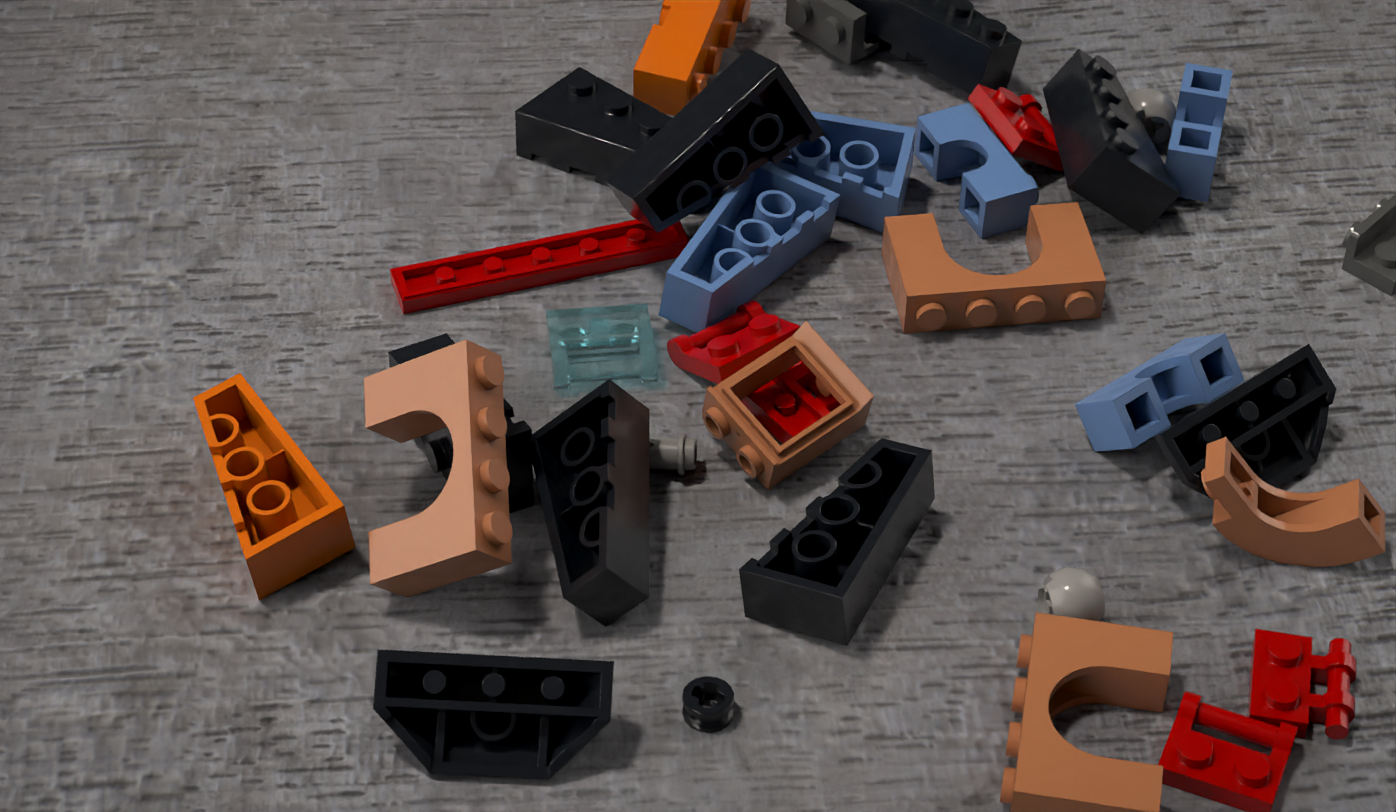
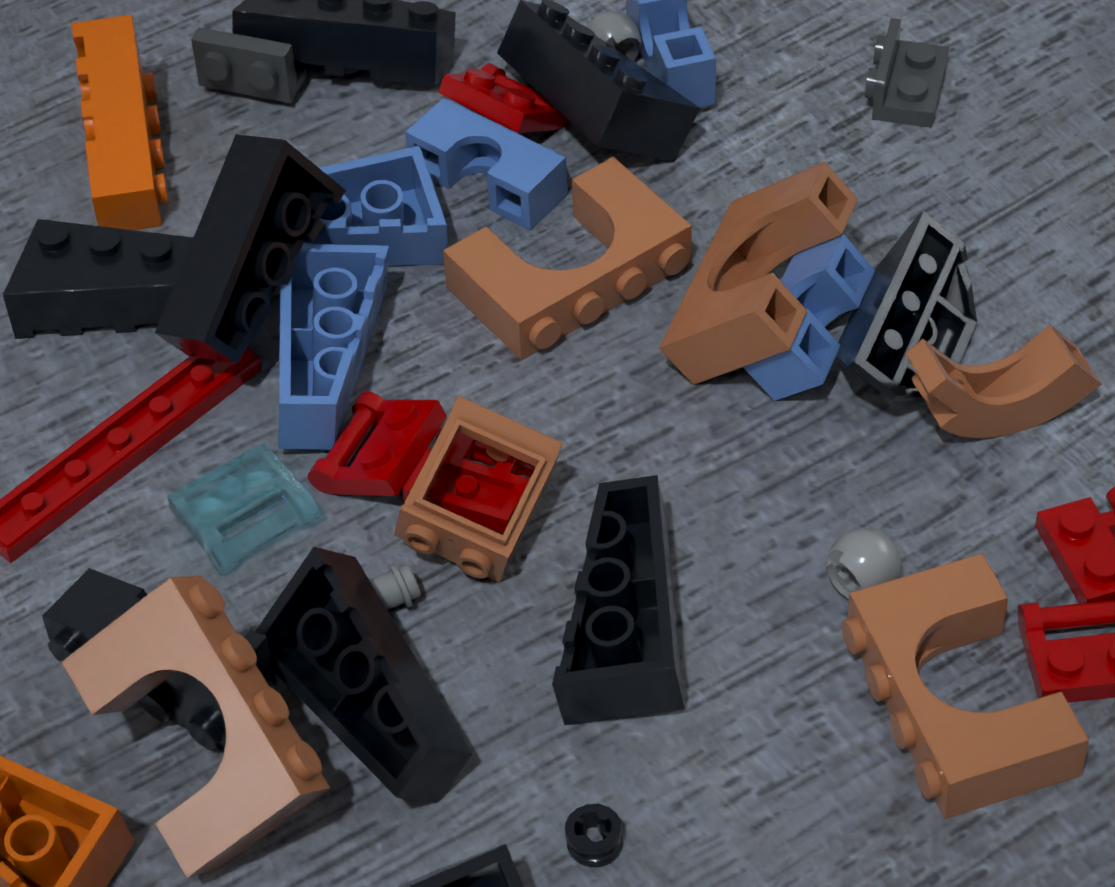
camera: 25 degrees left, 5 degrees up
none -> nougat arch [659,161,858,385]

